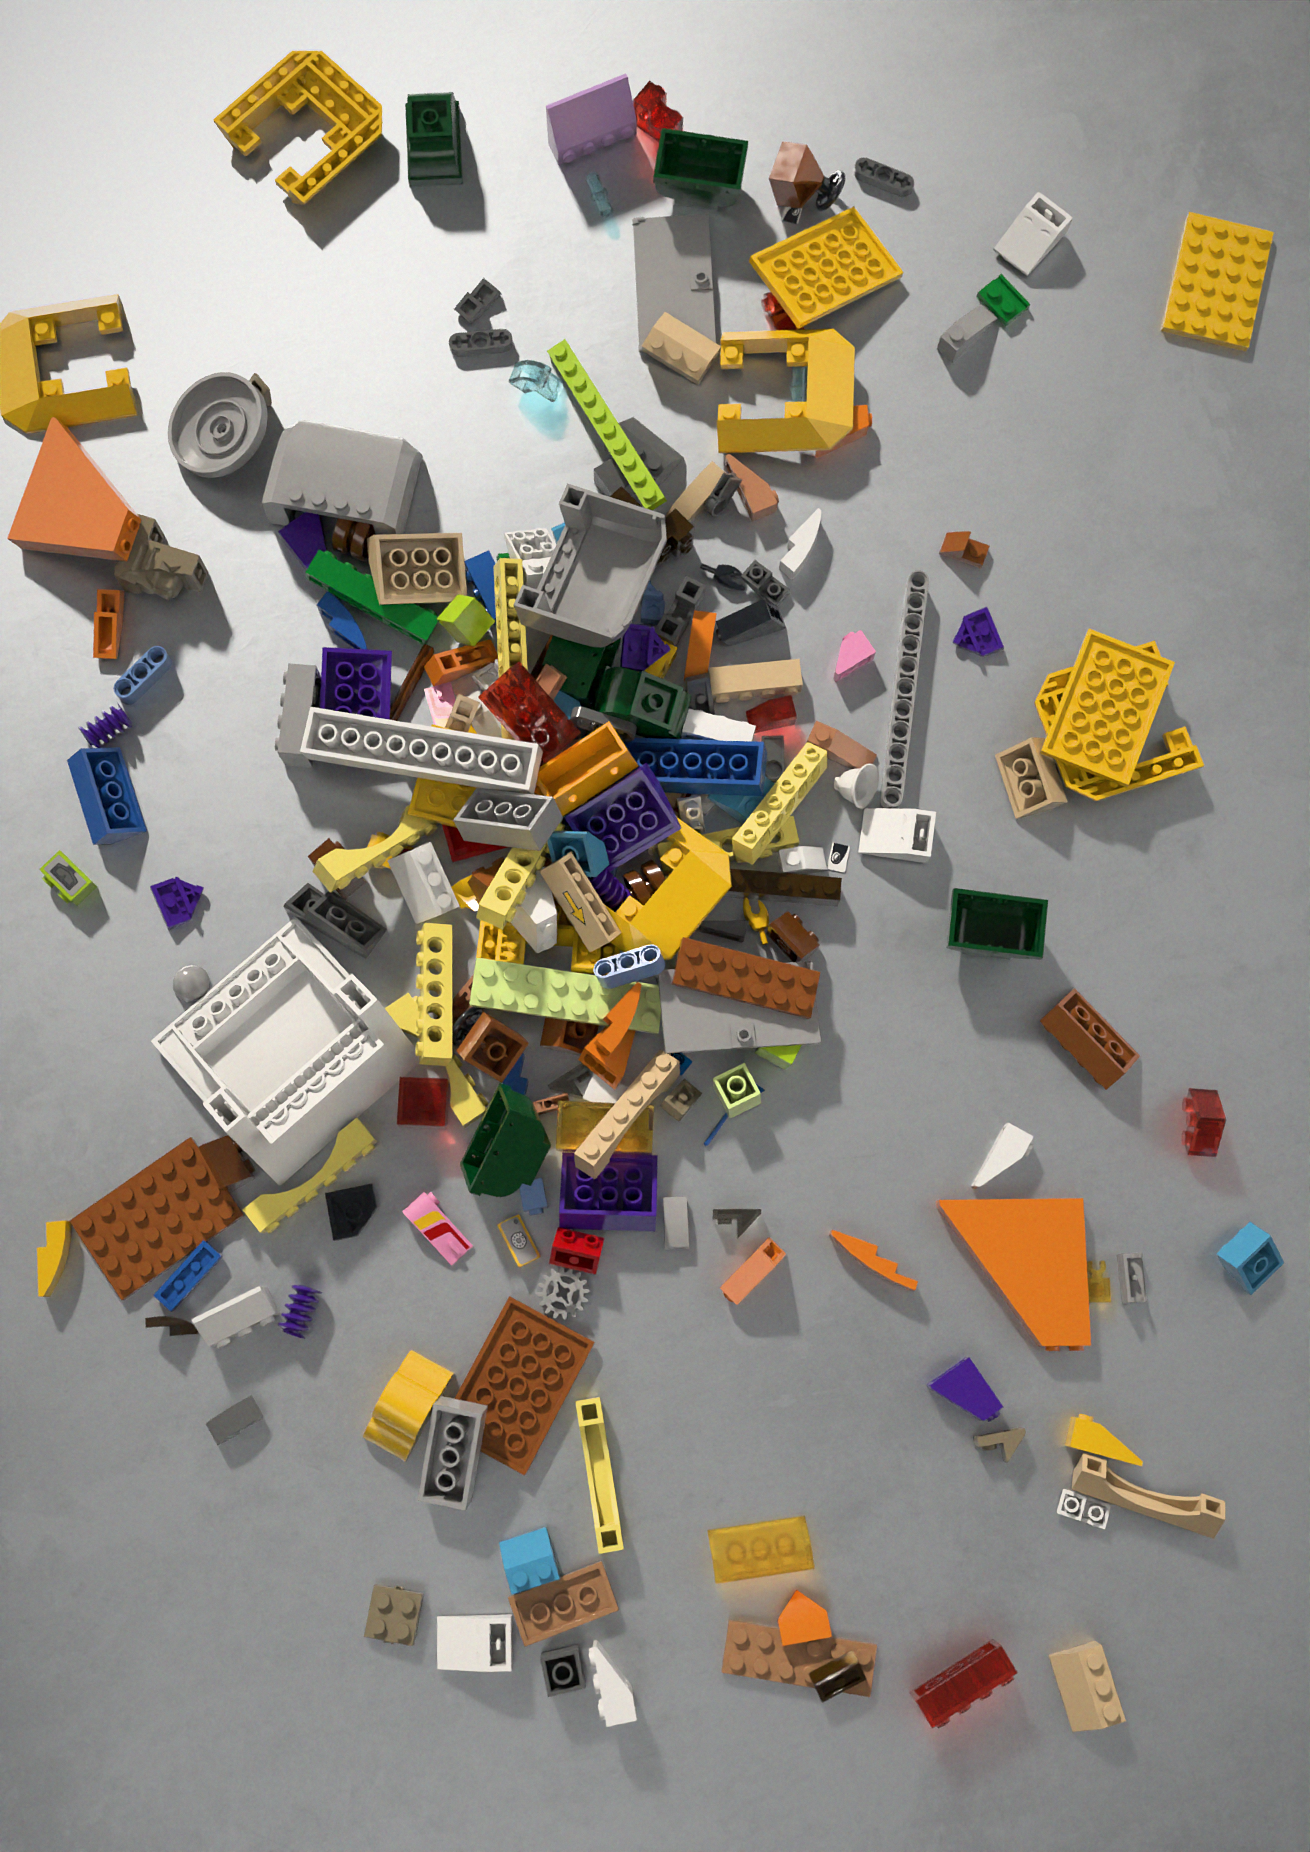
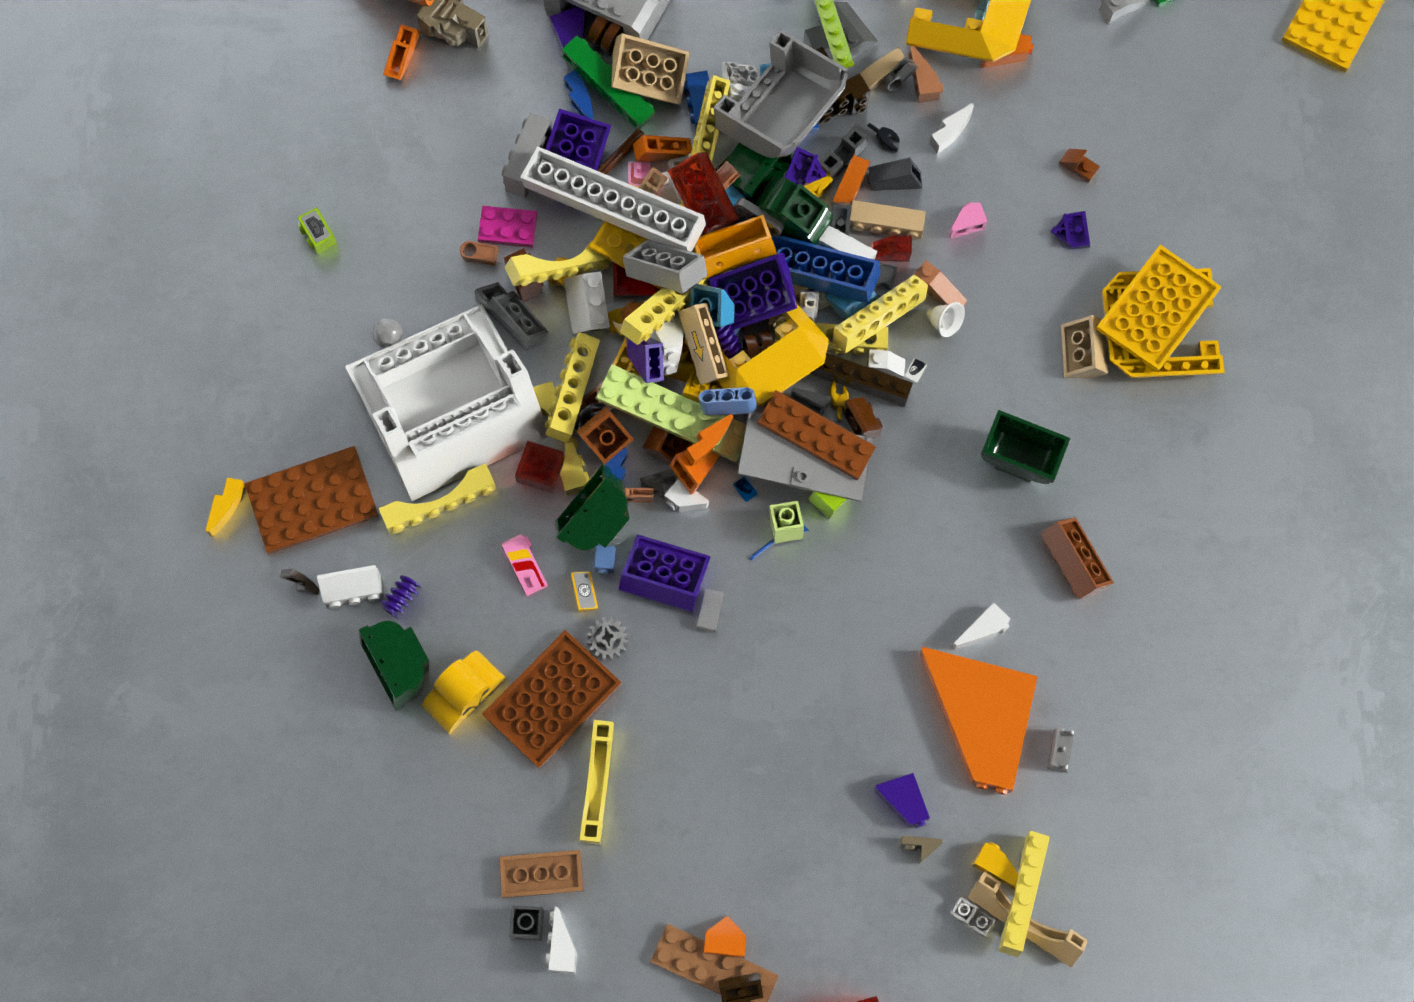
camera: 15 degrees right, 5 degrees down
blue slope [67,747,147,845] -> none
dark purple piece [78,702,133,748] -> none
medium blue beam [113,646,172,705] -> none
dark purple slope [150,877,204,930] -> none
blue plate [153,1240,223,1312] -> none
reddish brown slope [198,1135,256,1193] -> none
dark grey slope [206,1395,263,1446] -> none
black plate [325,1183,378,1241] -> none
dark tan plate [364,1584,424,1646] -> none
light grey brick [417,1396,488,1511] -> none
lime head [437,594,495,646] -> none
white slope [437,1614,513,1672] -> none
dark azure slope [499,1527,561,1594] -> none
red brick [549,1227,605,1275] -> none
clear yellow slope [556,1101,654,1155] -> none
tan arch [574,1049,680,1179] -> none
medium blue slope [640,581,665,625] -> none
dark tan slope [660,1079,702,1121] -> none
clear yellow slope [707,1515,815,1584] -> none
clear smoke slope [712,1209,761,1239] -> none
orange slope [720,1237,786,1305] -> none
dark grey slope [741,560,790,607] -> none
orange slope [829,1230,918,1291] -> none
white slope [858,808,936,863] -> none
light grey beam [880,570,929,809] -> none
clear yellow plate [1087,1261,1111,1303] -> none
clear red brick [1181,1088,1226,1157] -> none
dark azure slope [1217,1222,1284,1295] -> none
none -> dark green container [359,621,429,711]
none -> nougat piece [460,241,499,266]
none -> dark pink plate [478,206,537,248]
none -> dark purple slope [627,338,664,383]
none -> light yellow arch [998,831,1050,957]

